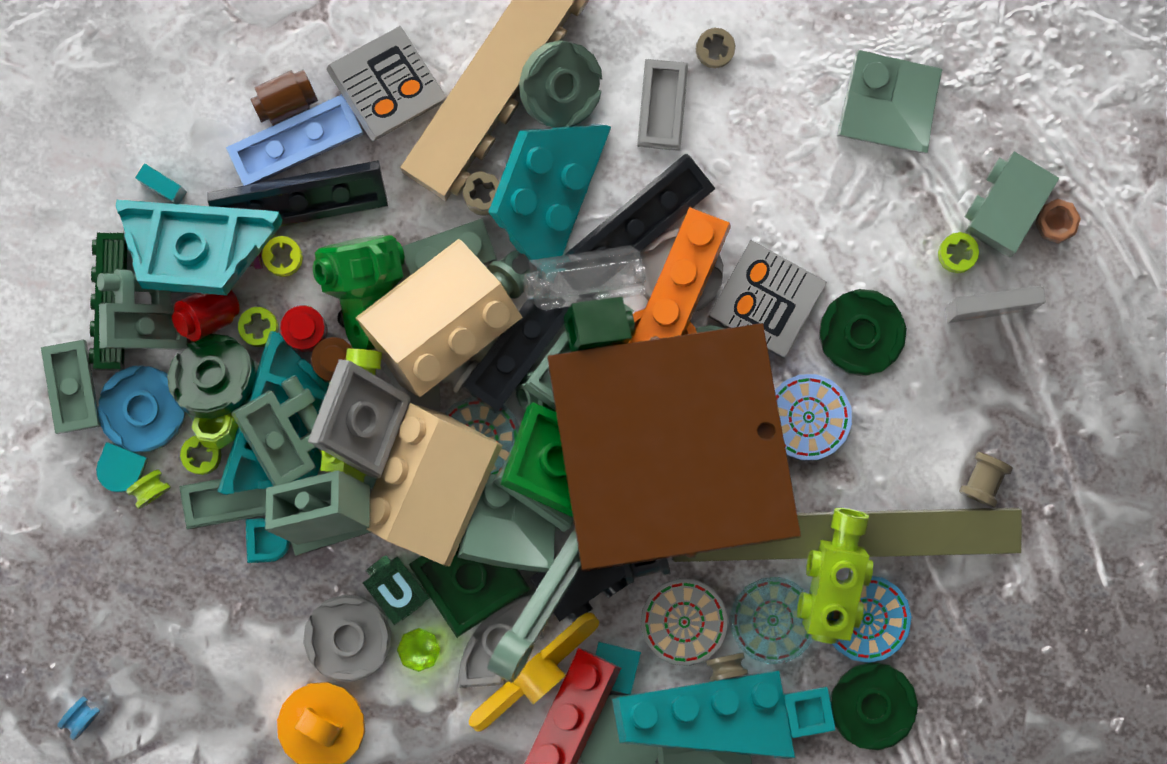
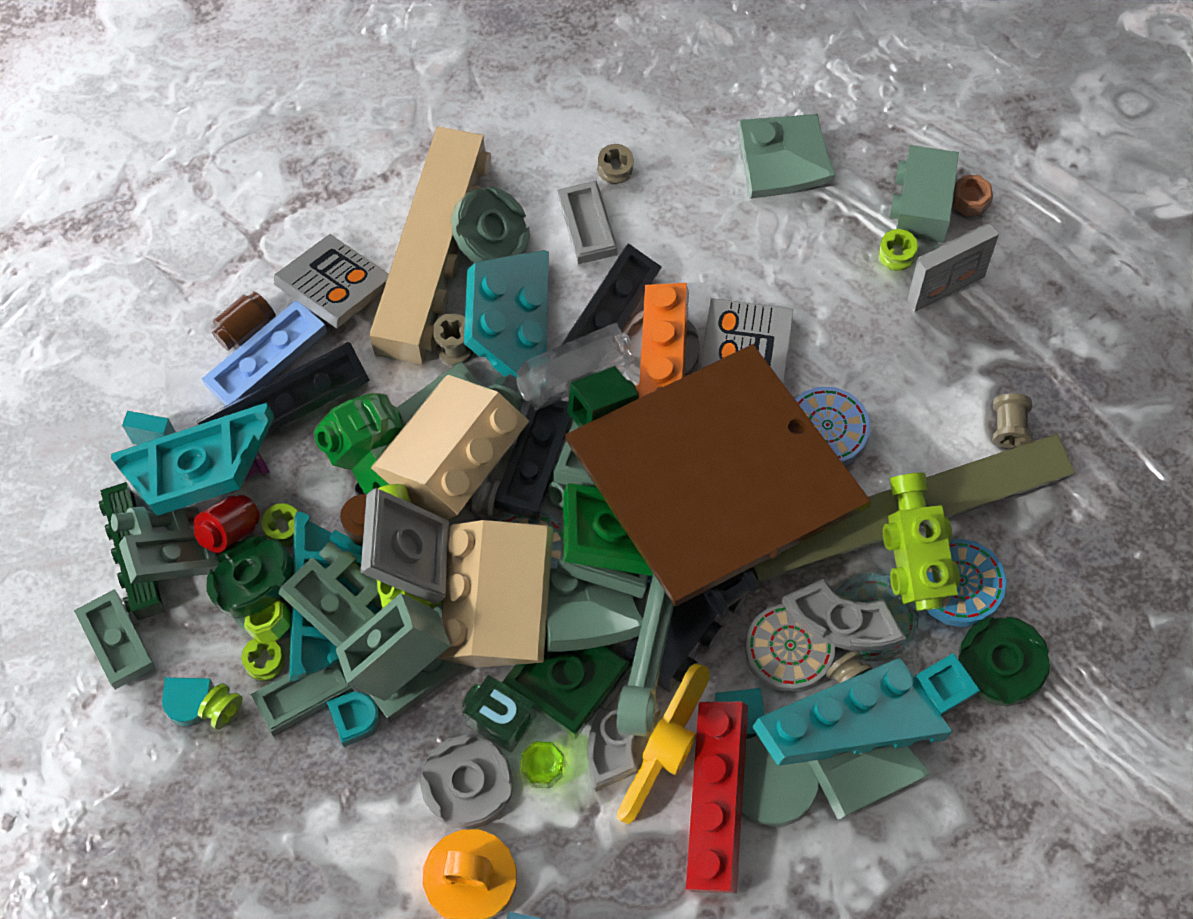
camera: 20 degrees left, 20 degrees down
dark azure tile [98,366,185,452] -> none
neon yellow bush [262,236,303,277] -> none
red brick [280,305,328,353] -> none
dark green tile [819,289,907,377] -> none
none -> light grey tile [782,579,906,651]

